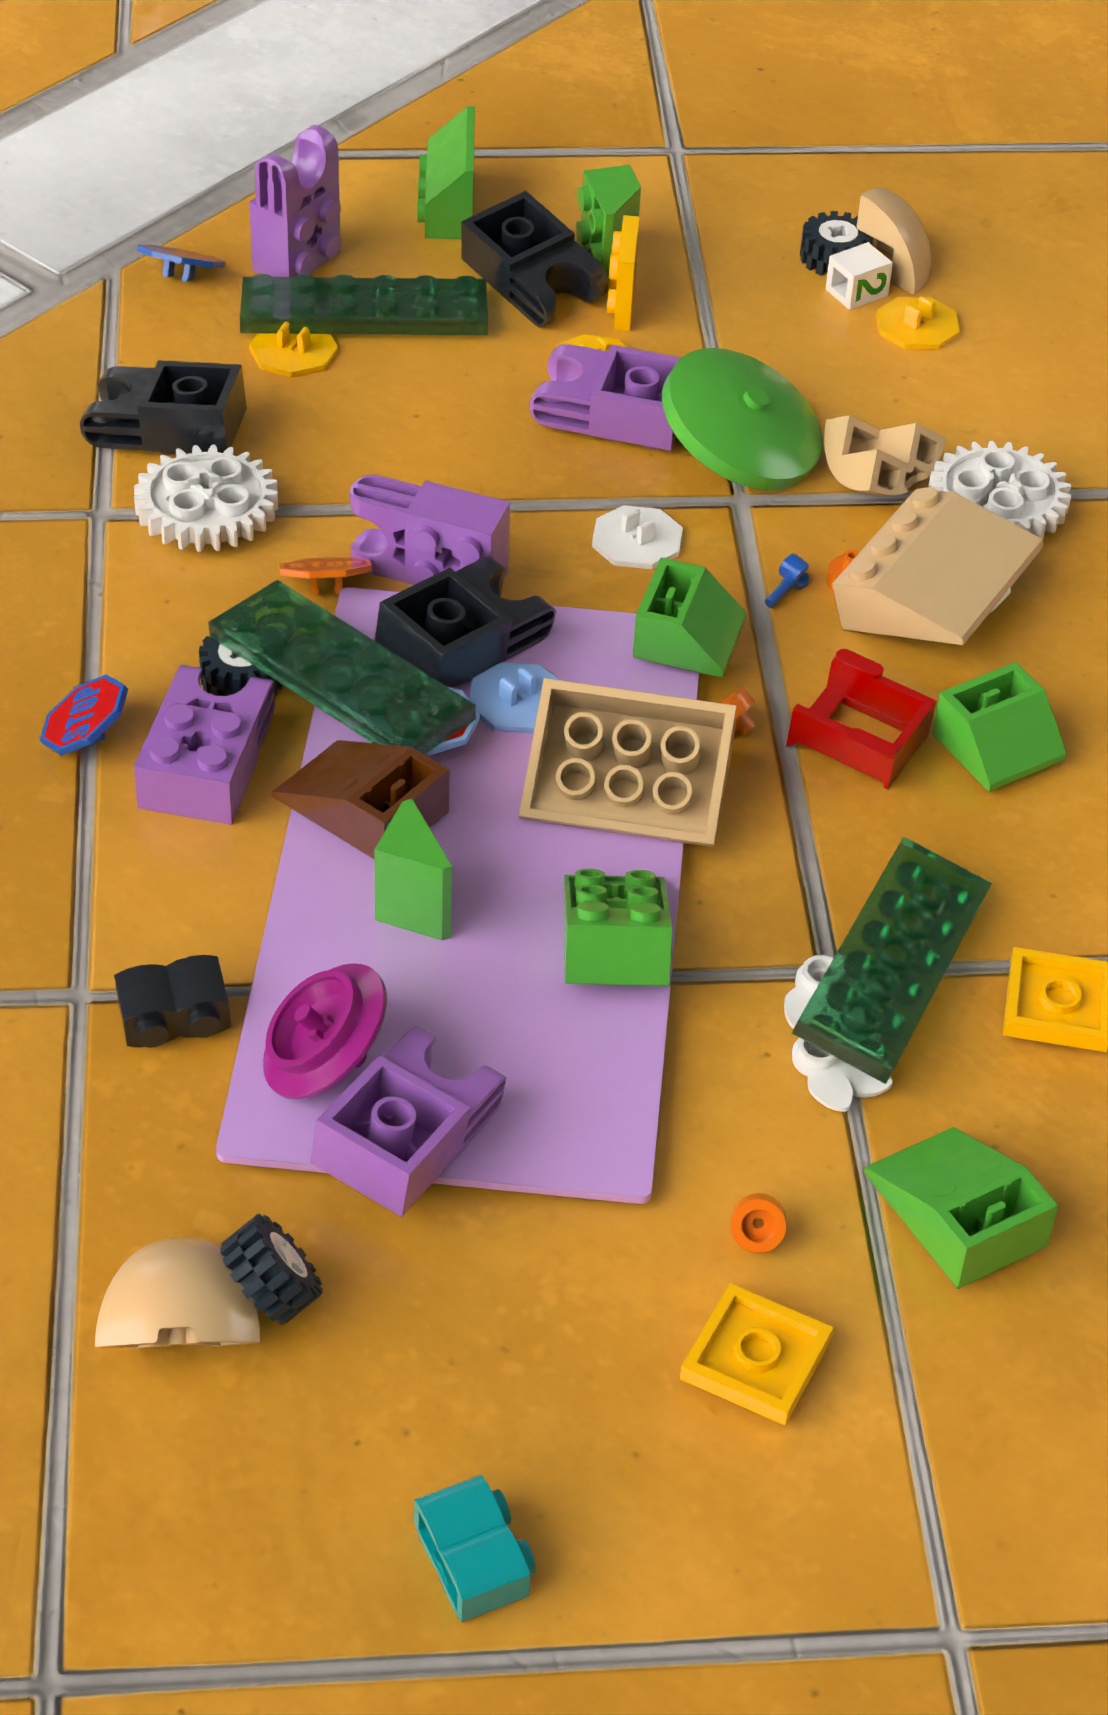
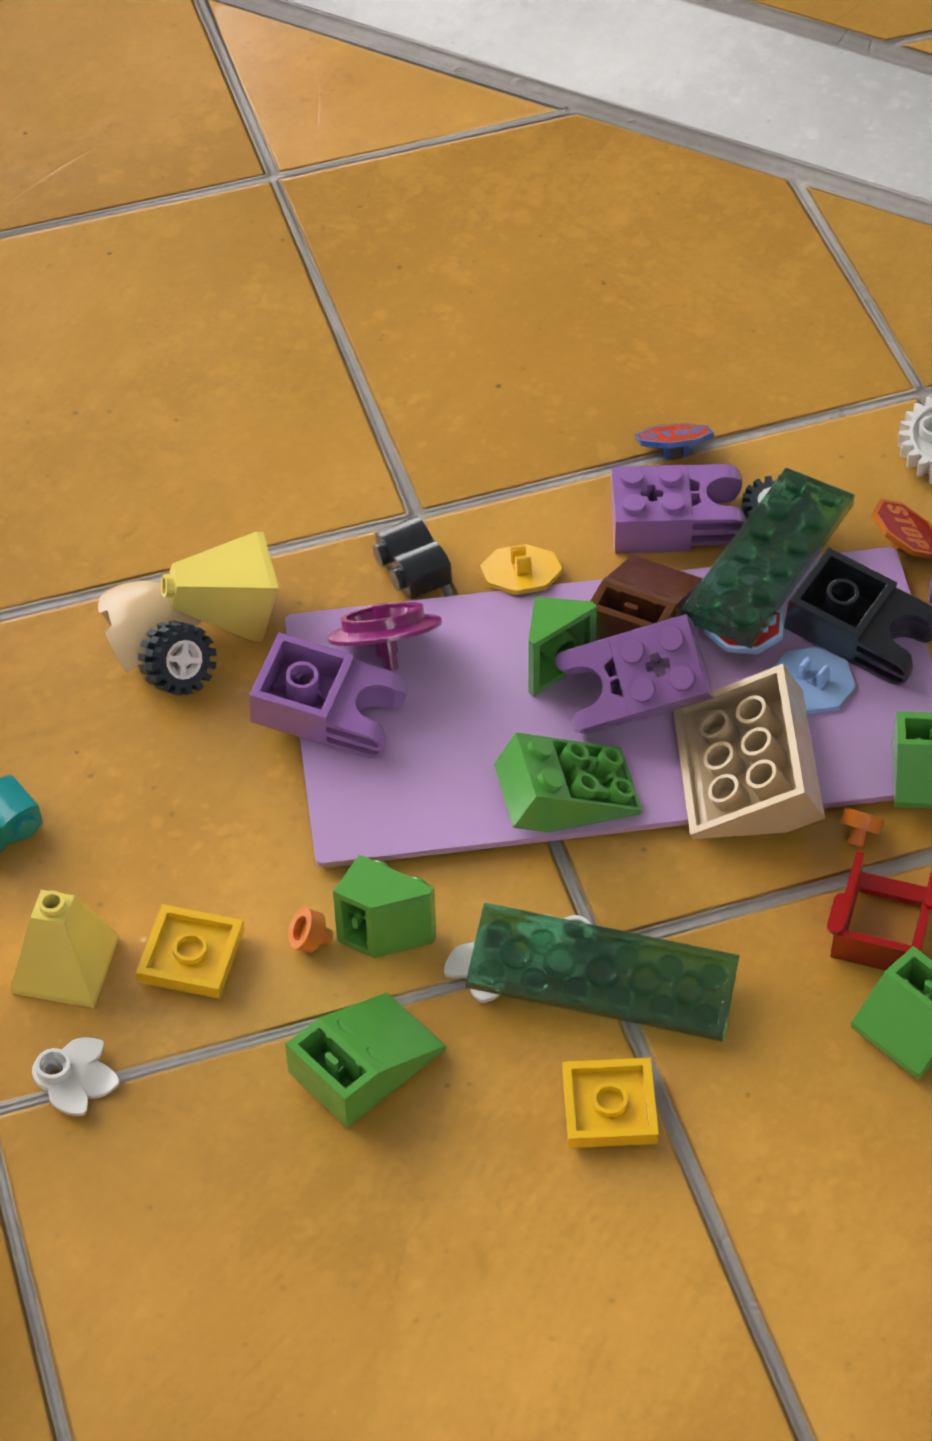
camera: 80 degrees right, 5 degrees up
none -> light yellow slope [10,890,119,1009]
none -> white plate [32,1037,120,1116]
none -> light yellow slope [161,532,279,642]
none -> bright green slope [333,855,436,958]
none -> yellow piece [480,544,562,596]
none -> medium lavender brick [555,614,714,734]

